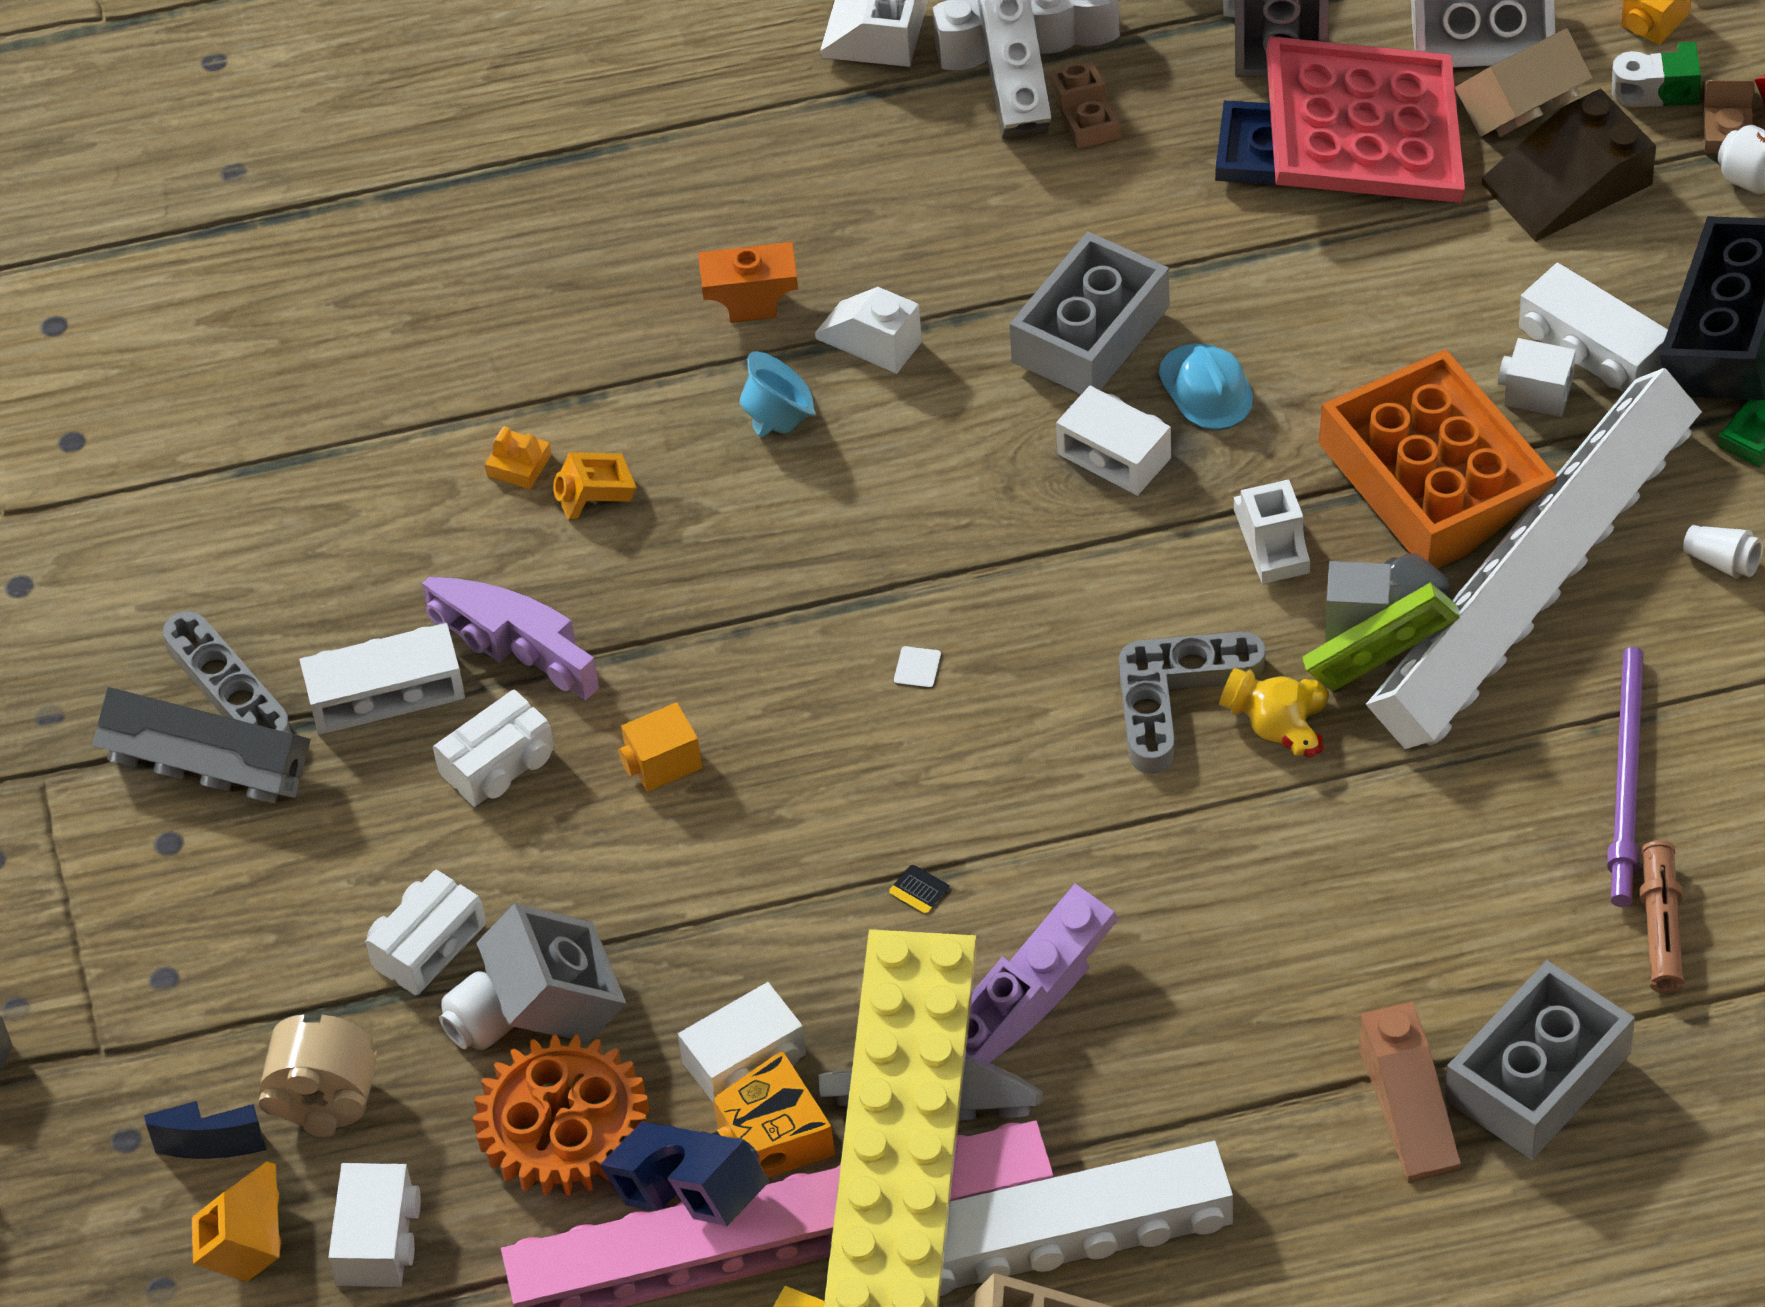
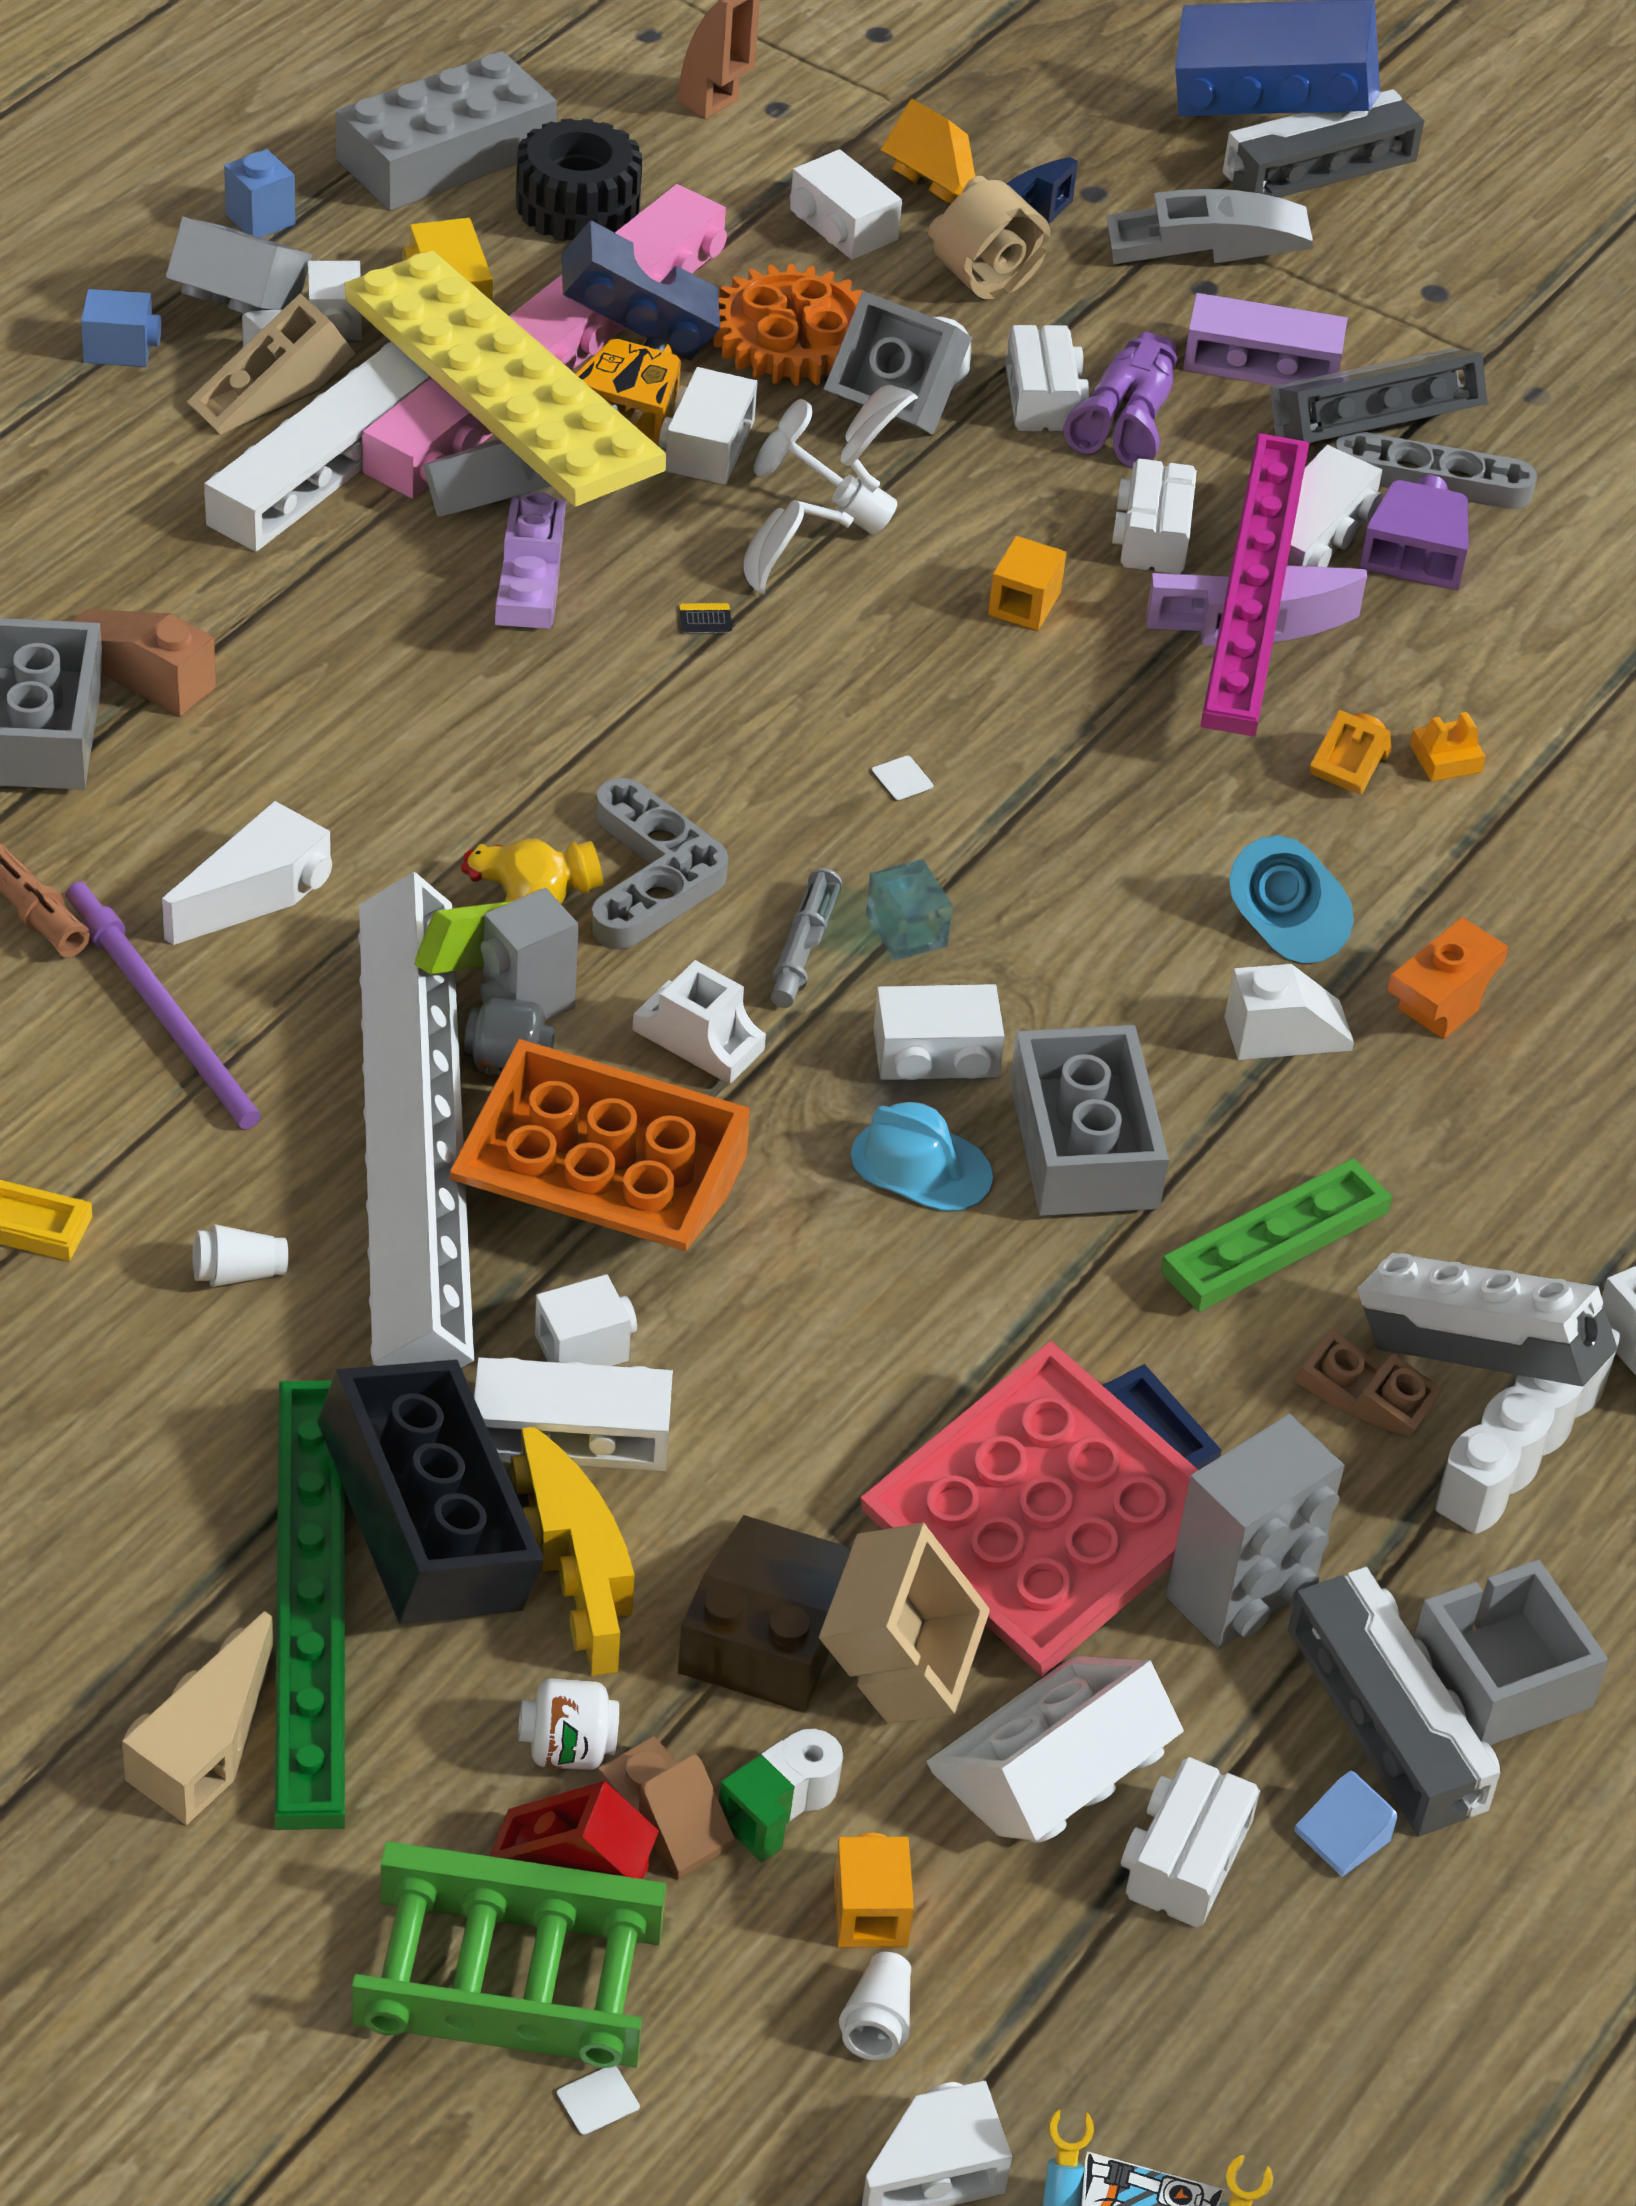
camera: 130 degrees right, 5 degrees down
none -> white slope [162,801,332,945]
none -> yellow slope [510,1427,635,1676]
none -> white plant [744,385,918,594]
none -> light grey piece [770,868,842,1008]
none -> clear light blue brick [866,859,953,961]
none -> medium lavender piece [1063,332,1177,468]
none -> light grey slope [1107,189,1313,264]
none -> bright green plate [1160,1158,1393,1312]
none -> lavender brick [1183,293,1348,385]
none -> dark pink tile [1200,433,1310,737]
none -> medium lavender torso [1359,475,1469,590]

